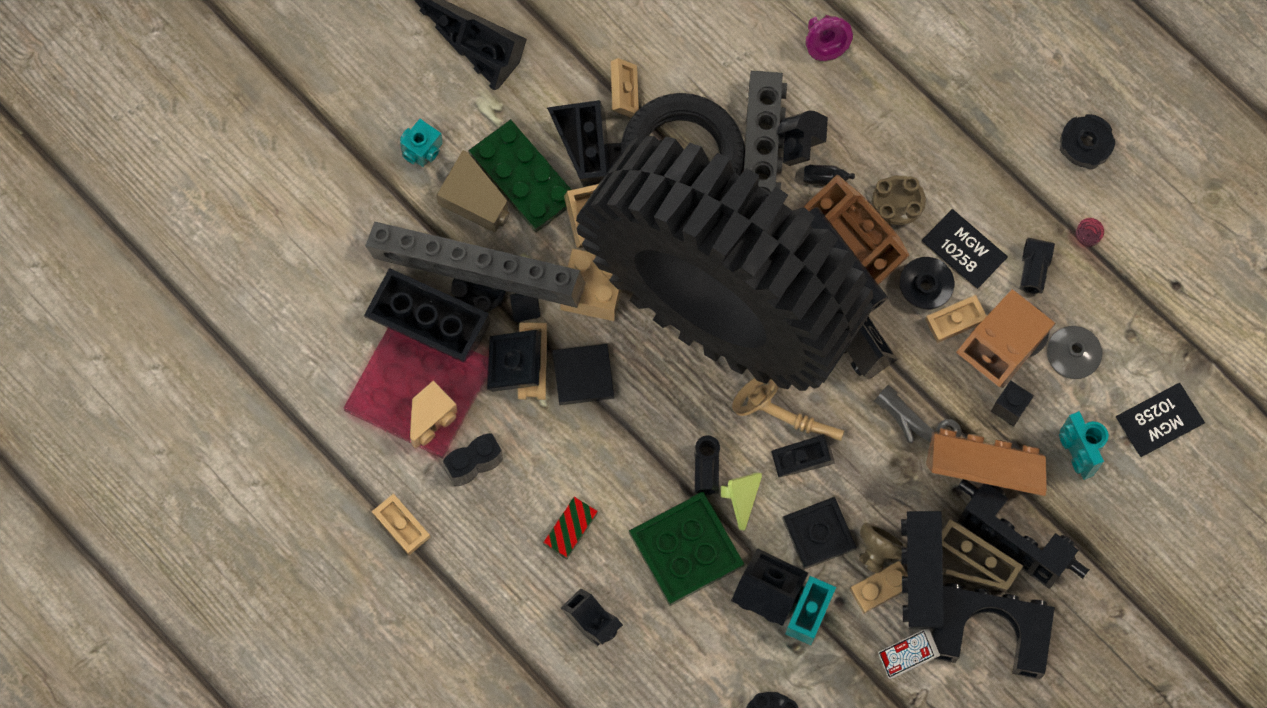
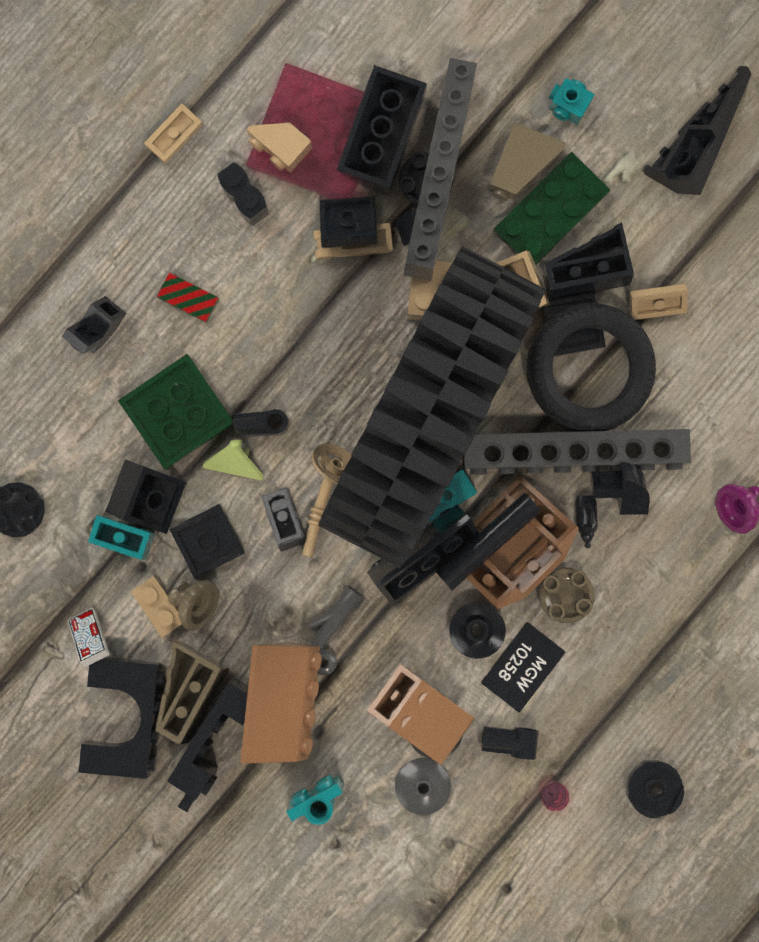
camera: 90 degrees right, 15 degrees up
black tile [552,344,614,405] -> none
black brick [901,511,944,629] -> none
tan plate [925,295,987,343] -> none
black brick [991,380,1034,427] -> none
black sticker [1116,383,1205,457] -> none

